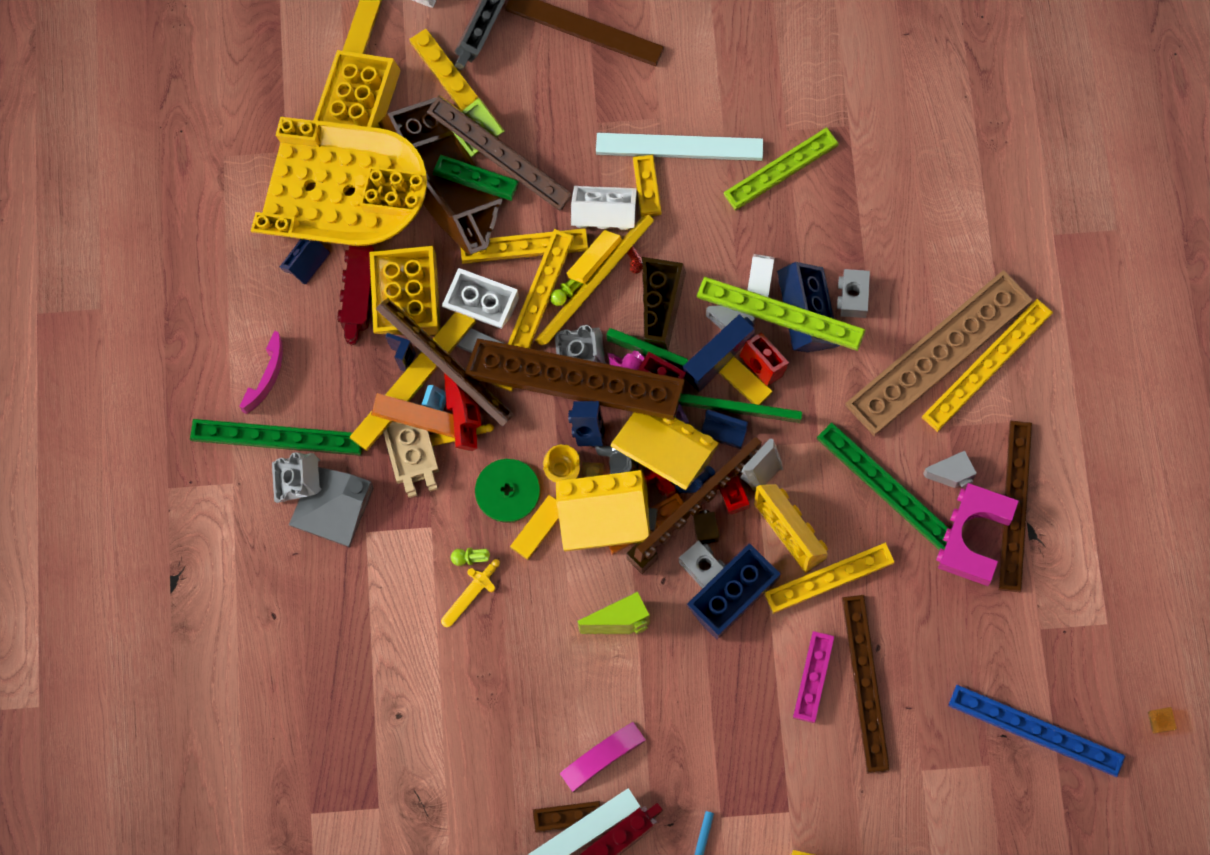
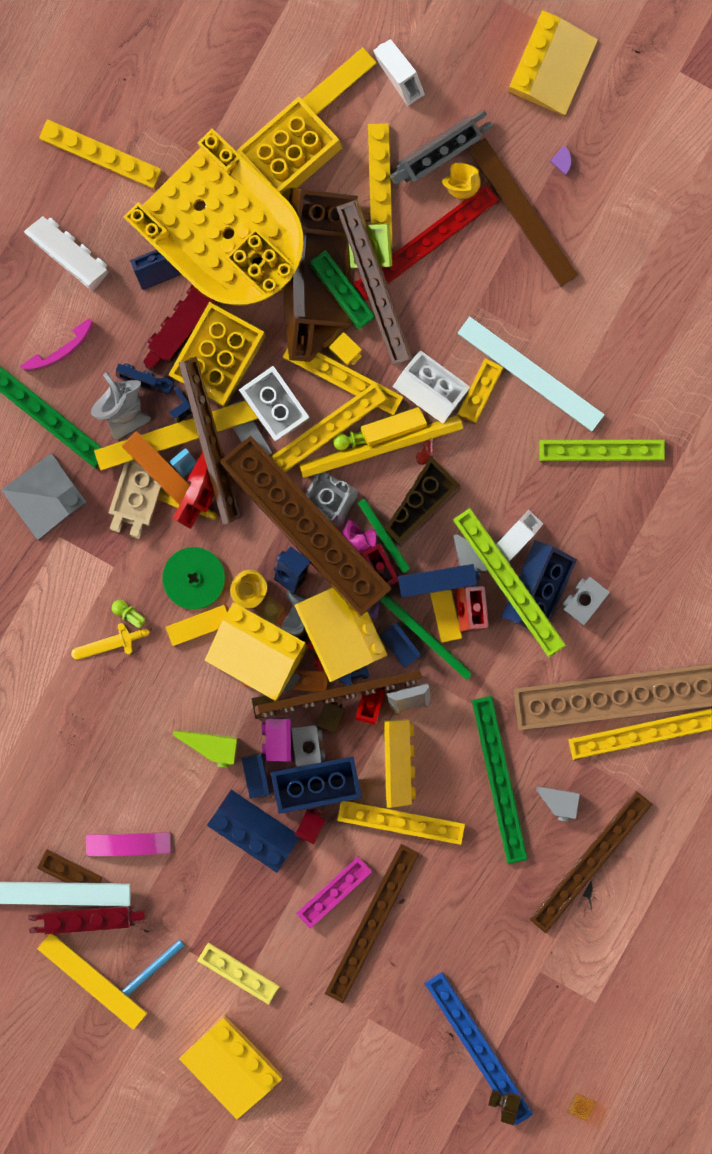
camera: 25 degrees right, 15 degrees up
light grey slope [272,452,322,503] -> none
dark pink arch [936,483,1018,586] -> none
none -> white slope [24,216,109,292]
none -> yellow plate [39,119,162,189]
none -> light grey helmet [91,372,151,440]
none -> dark blue hinge [116,363,174,395]
none -> light yellow tile [197,942,280,1005]
none -> dark blue slope [207,789,300,873]
none -> dark blue panel [241,753,270,799]
none -> magenta slope [262,718,292,761]
none -> dark red slope [295,808,326,844]
none -> yellow brick [329,332,362,367]
none -> red tile [353,184,499,301]
none -> yellow helmet [442,162,480,199]
none -> dark brown piece [488,1089,522,1126]

